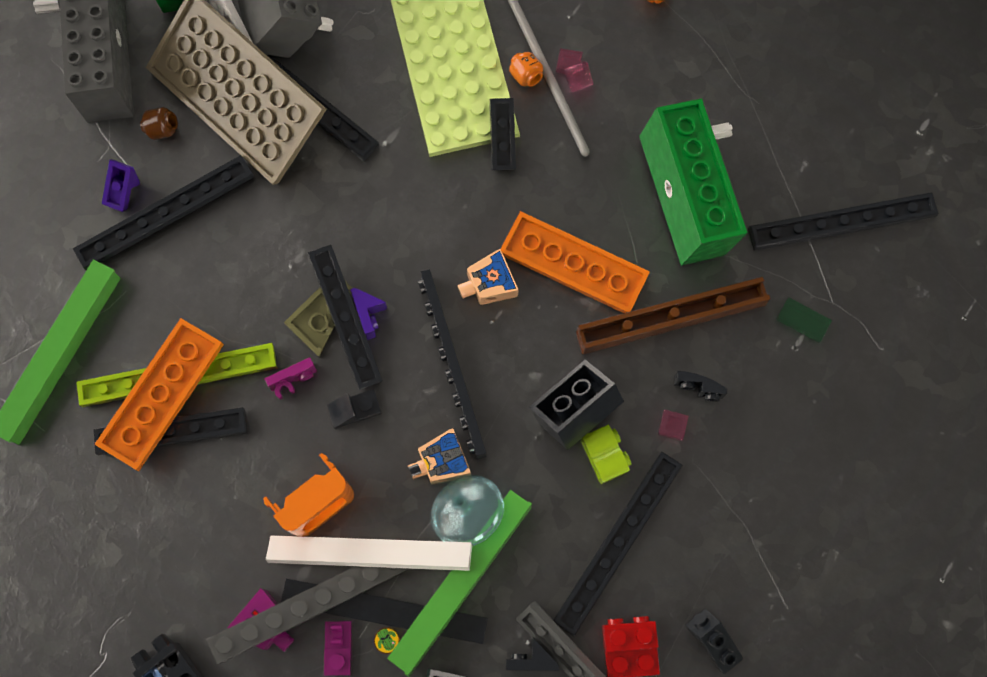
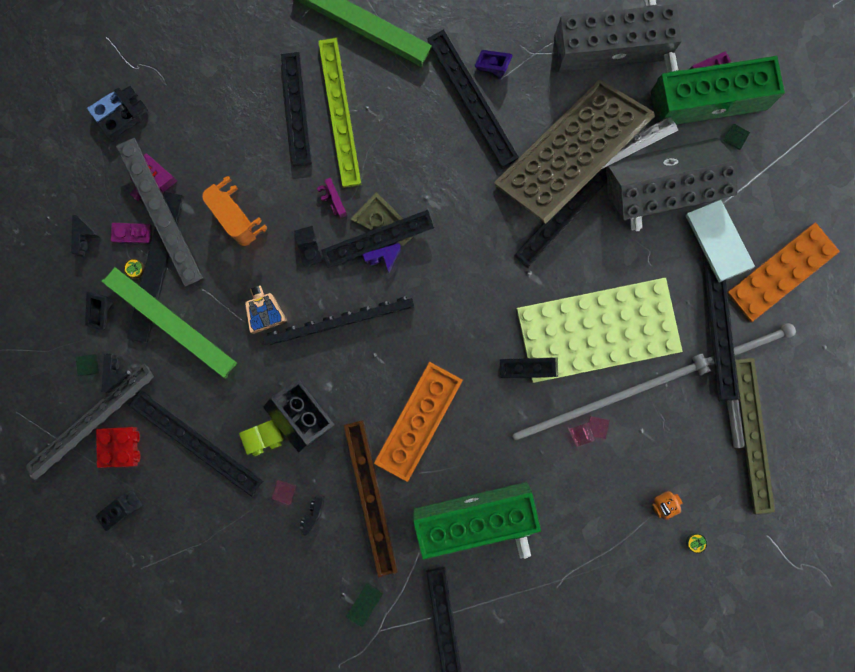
camera: 90 degrees right, 10 degrees up
orange plate [95,318,224,471] -> none
reddish brown head [140,107,178,140] -> none
white tile [266,536,472,571] -> none
clear light blue dish [431,475,504,546] -> none
torso [457,249,518,305] -> none
orange head [509,52,543,87] -> none

